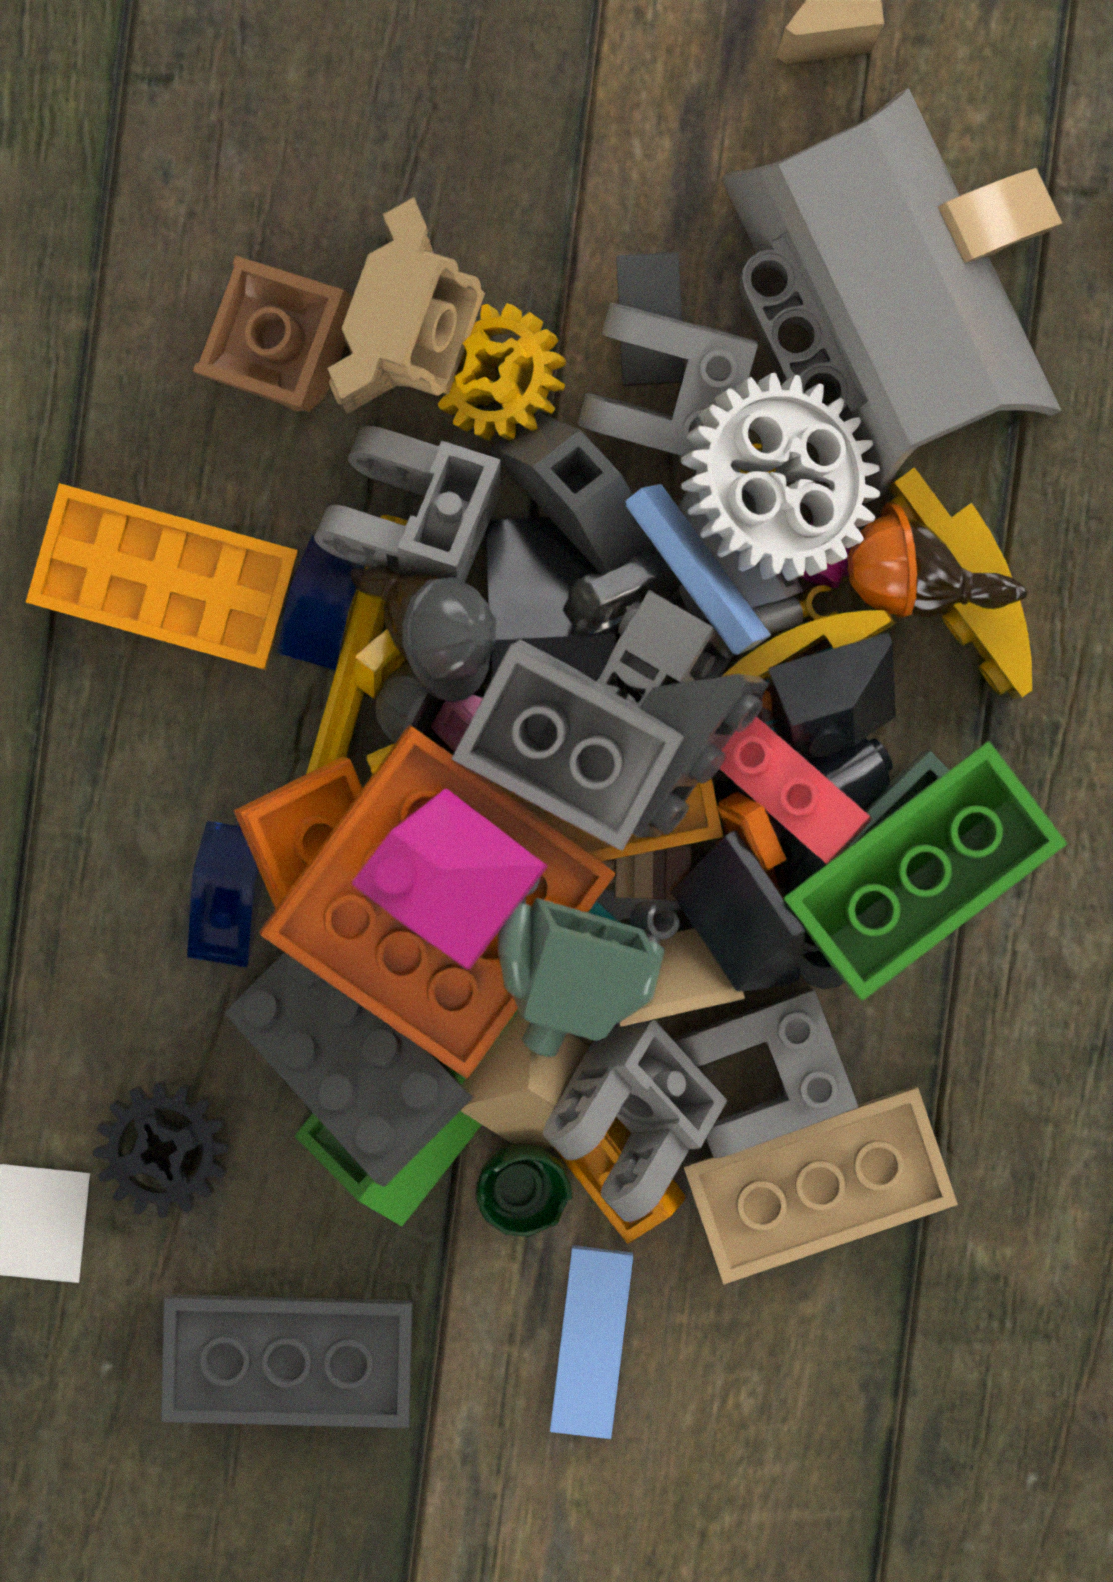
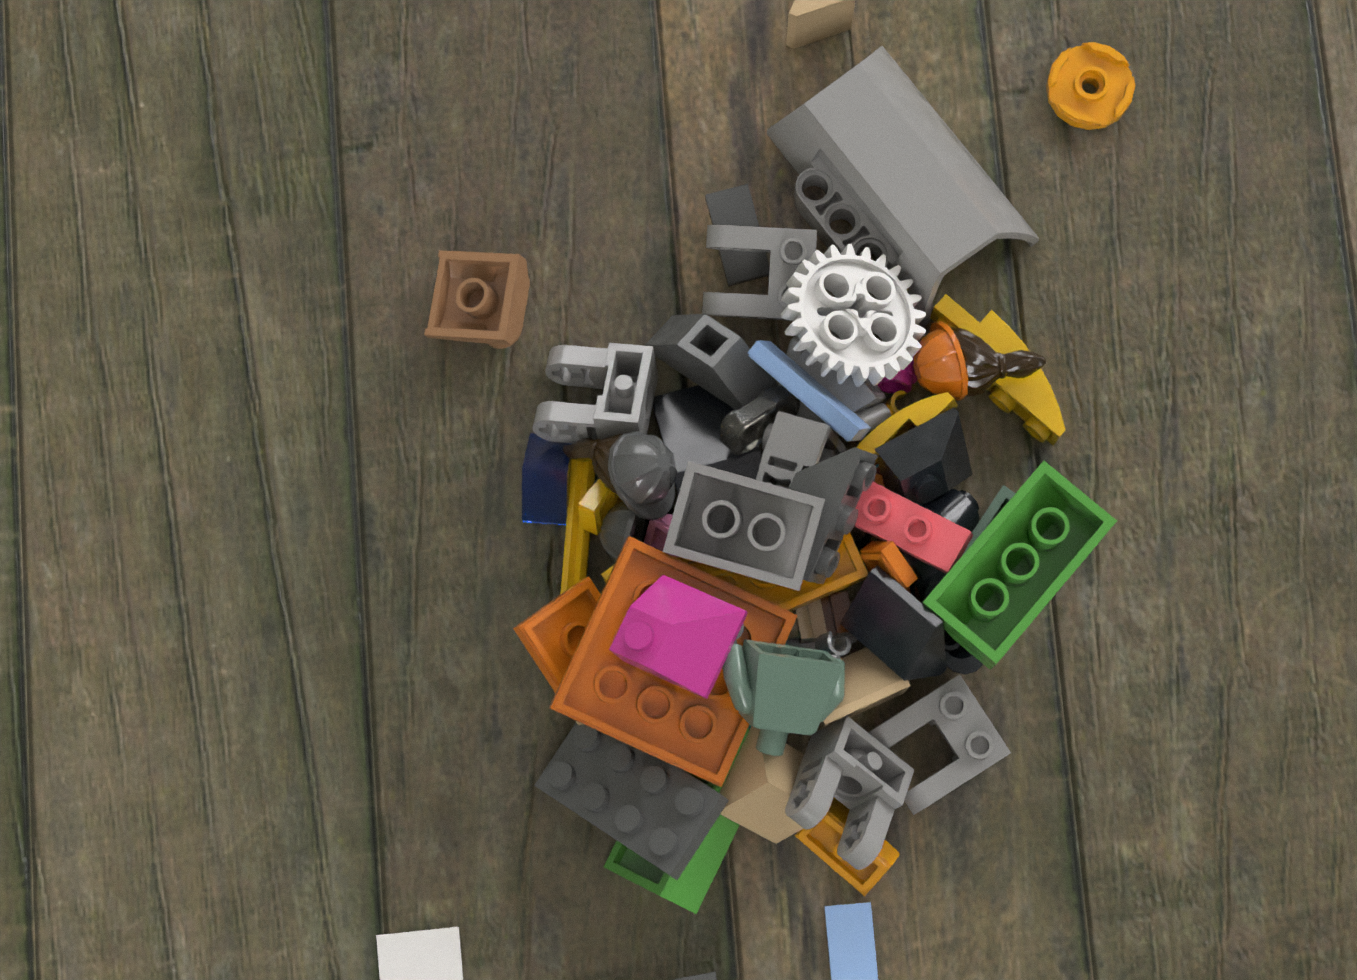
camera: 10 degrees left, 10 degrees down
light orange plate [26,483,300,670] -> none
black gear [93,1081,231,1218] -> none
clear blue slope [187,821,263,968] -> none
tan slope [327,197,485,415] -> none
yellow gear [437,303,566,441] -> none
dark green hair [475,1143,573,1237] -> none
tan plate [683,1086,958,1285] -> none
tan slope [938,168,1062,263] -> none

